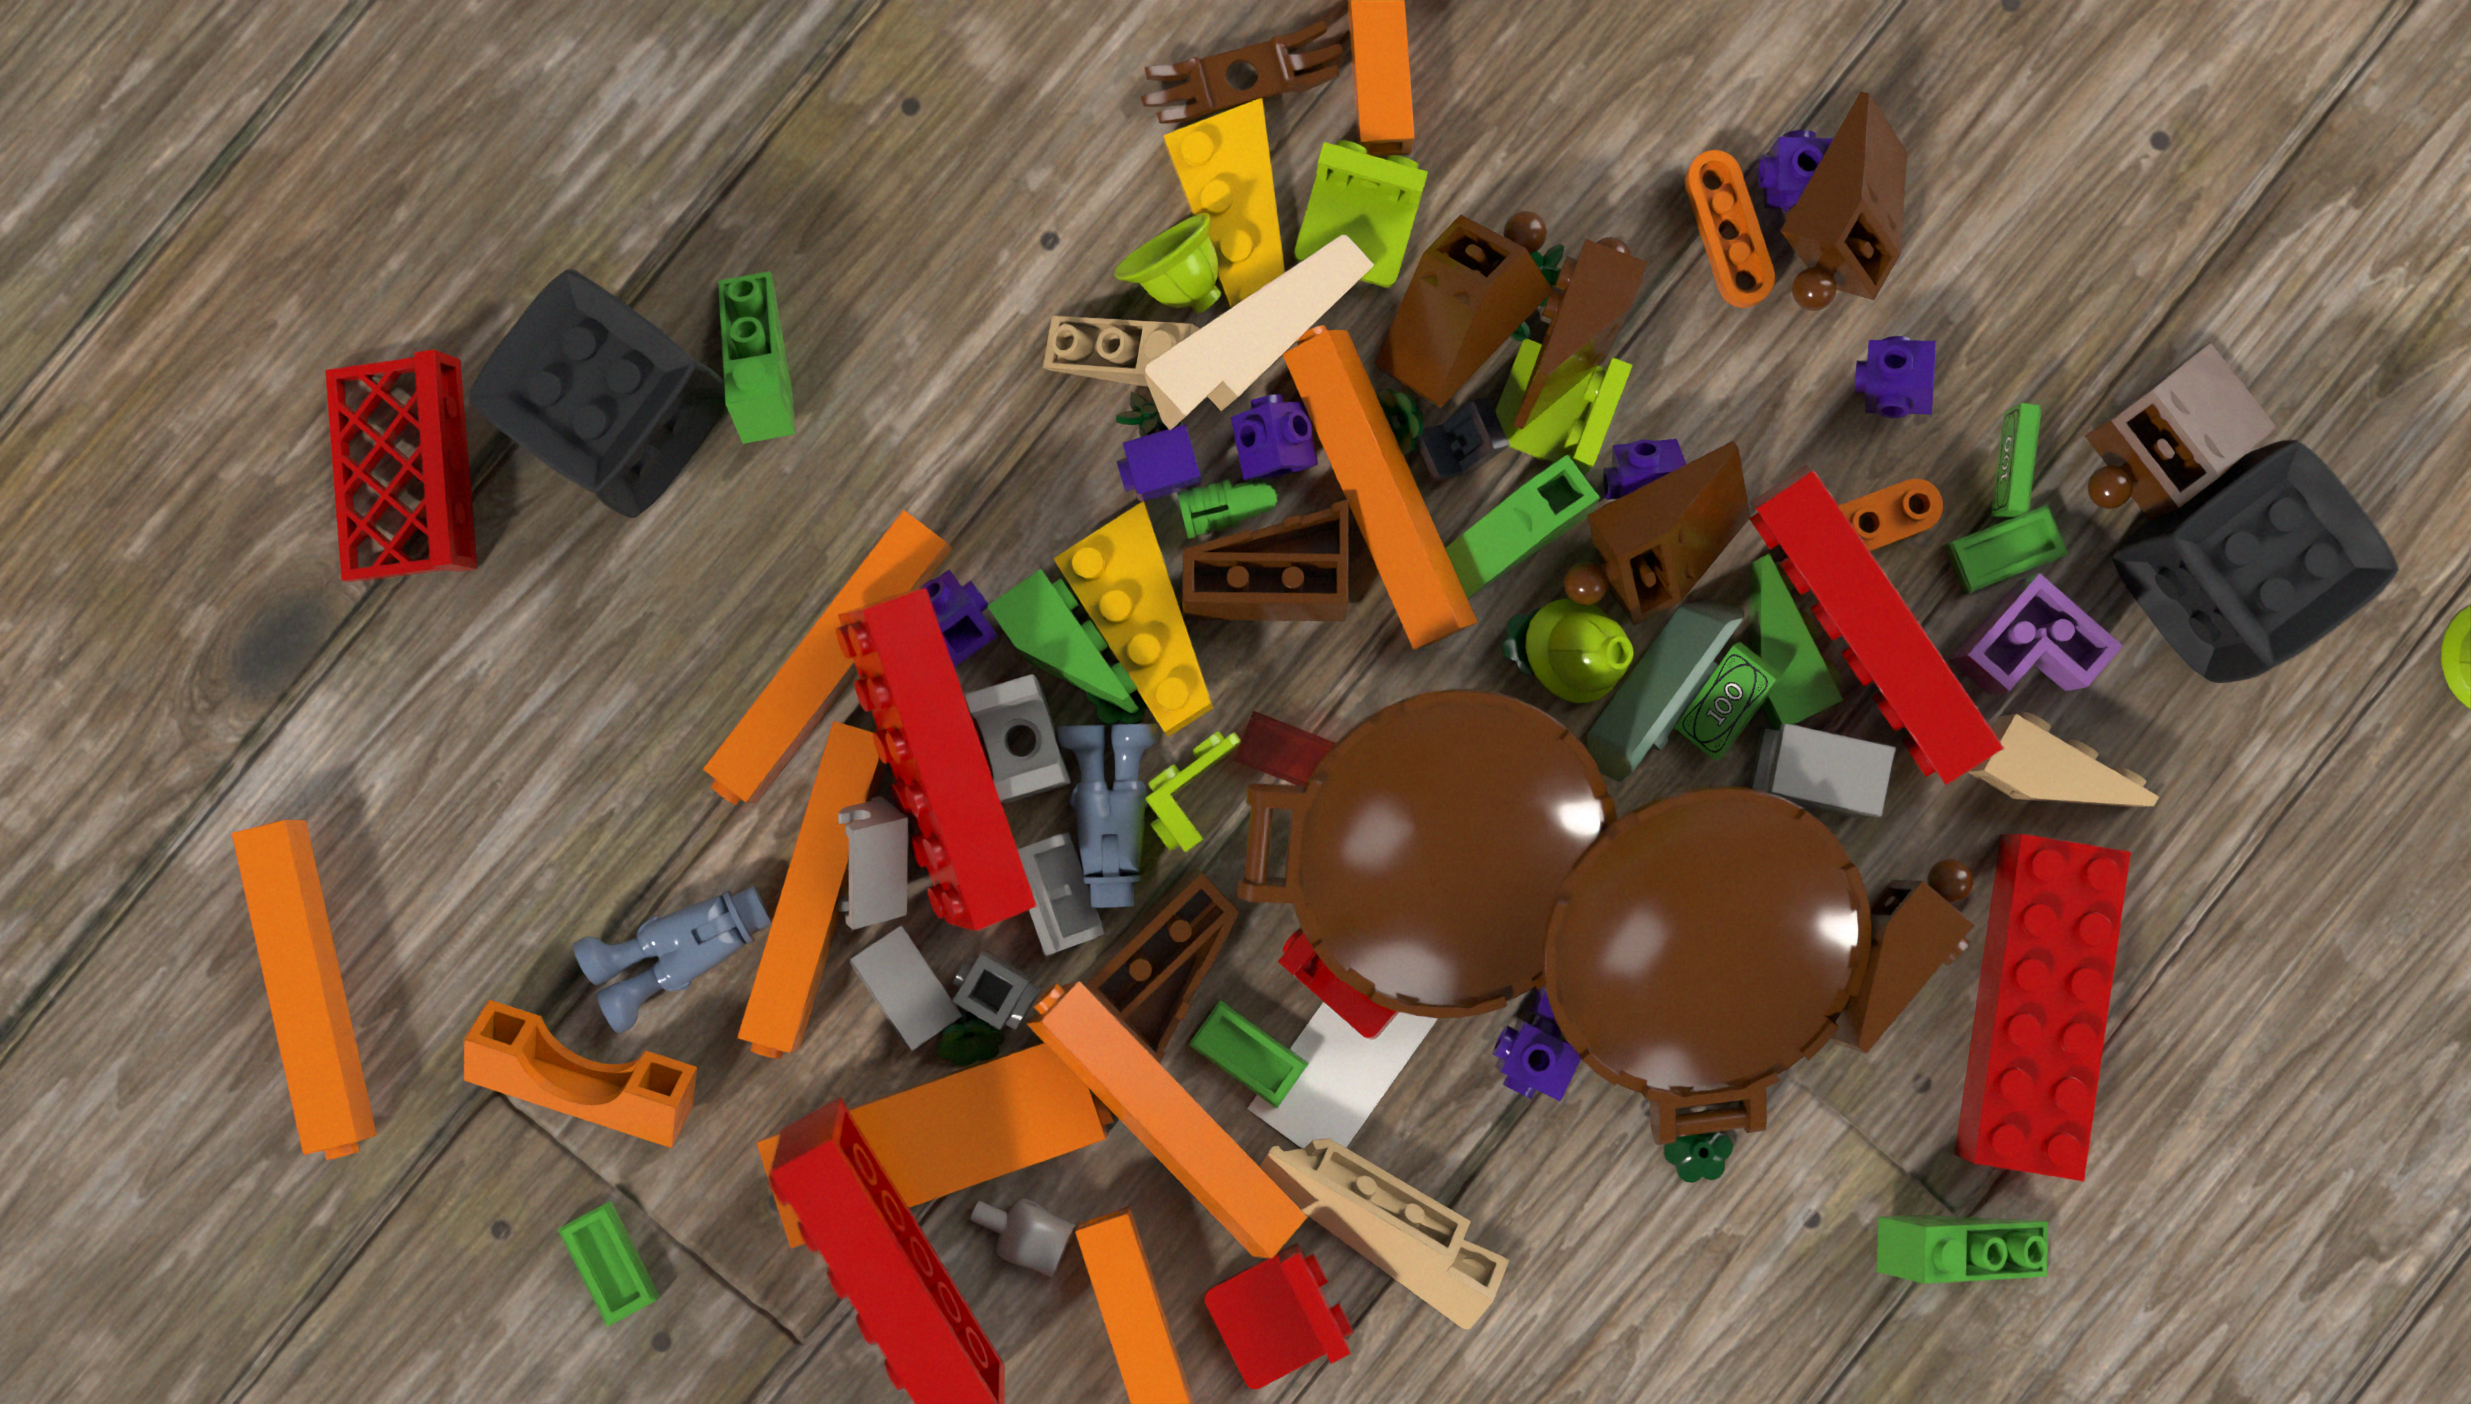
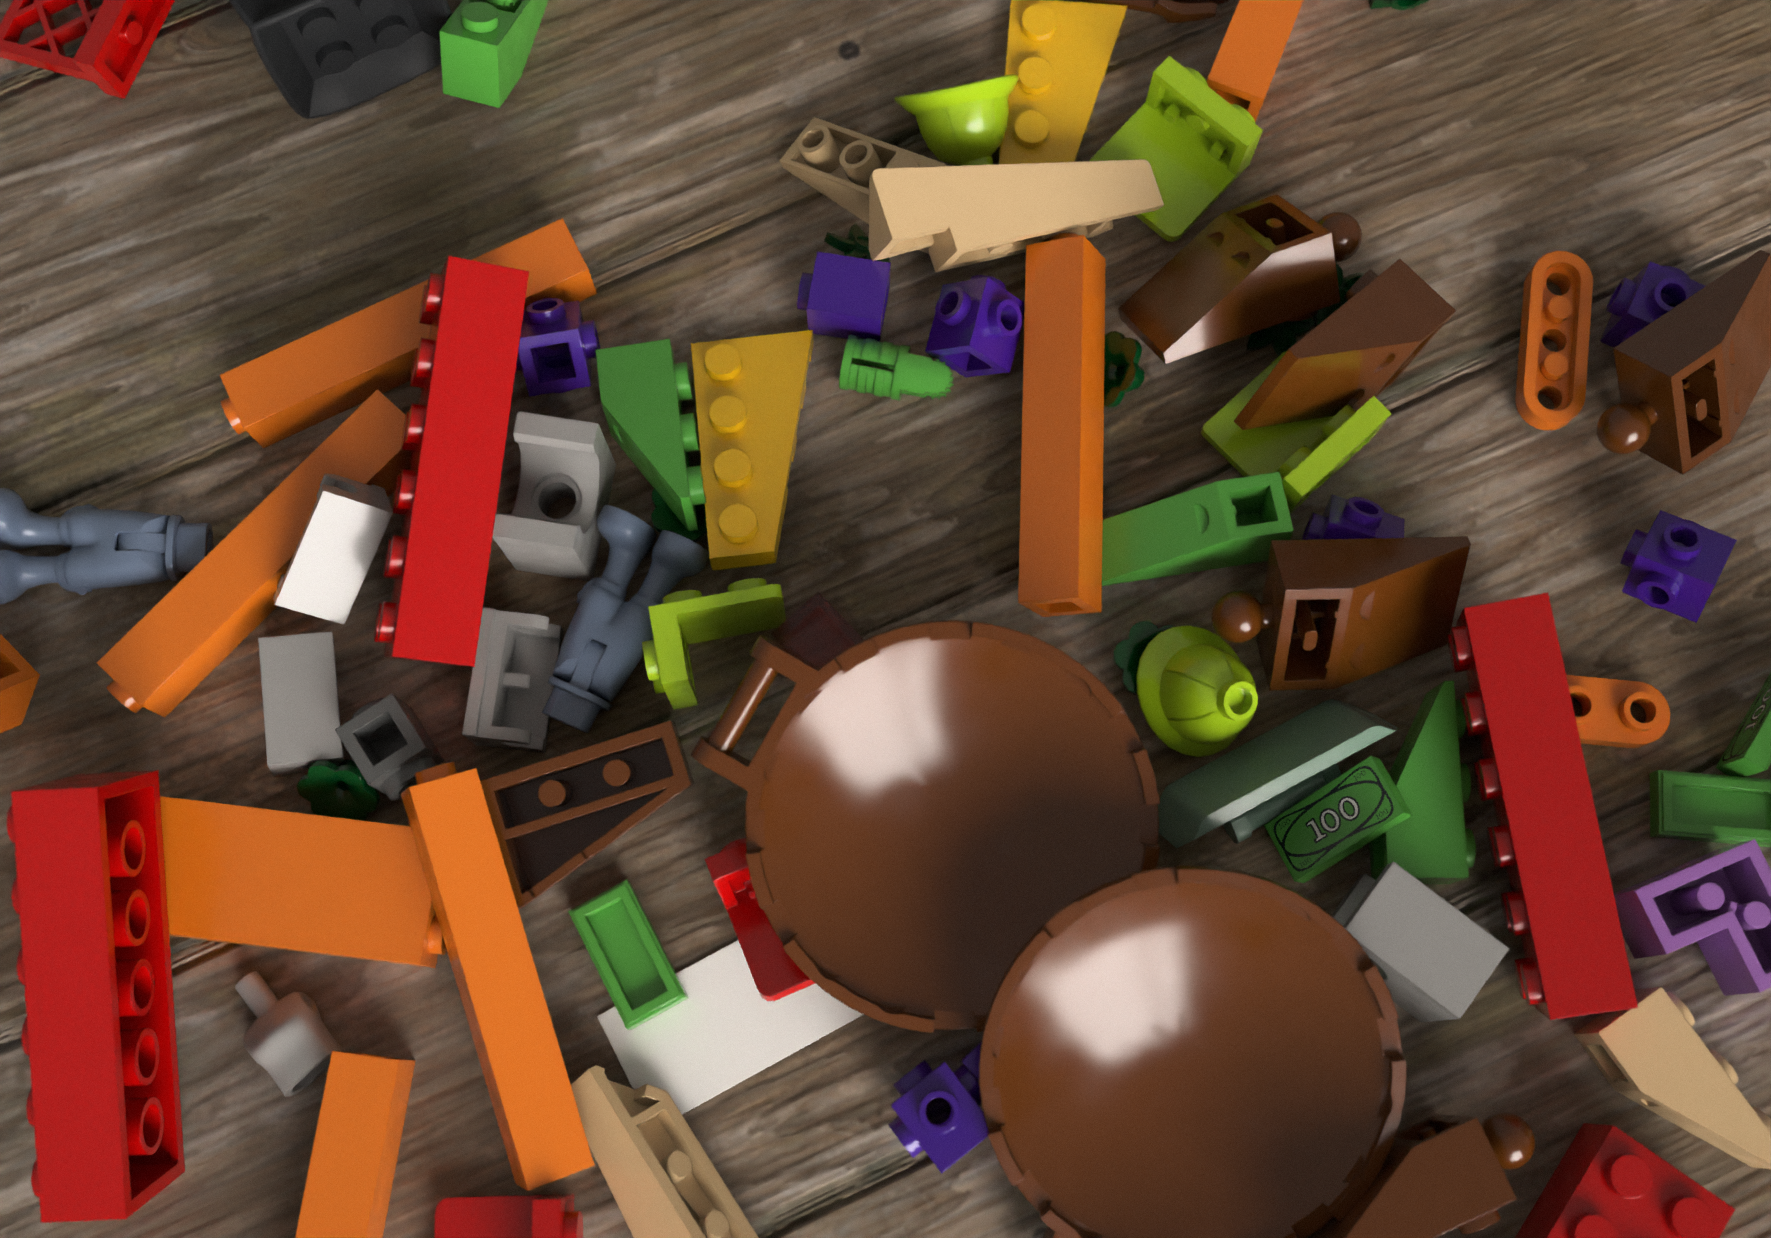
camera: 25 degrees right, 10 degrees down
reddish brown wedge [1182,499,1348,622] -> none
black bracket [1416,397,1510,481] -> none

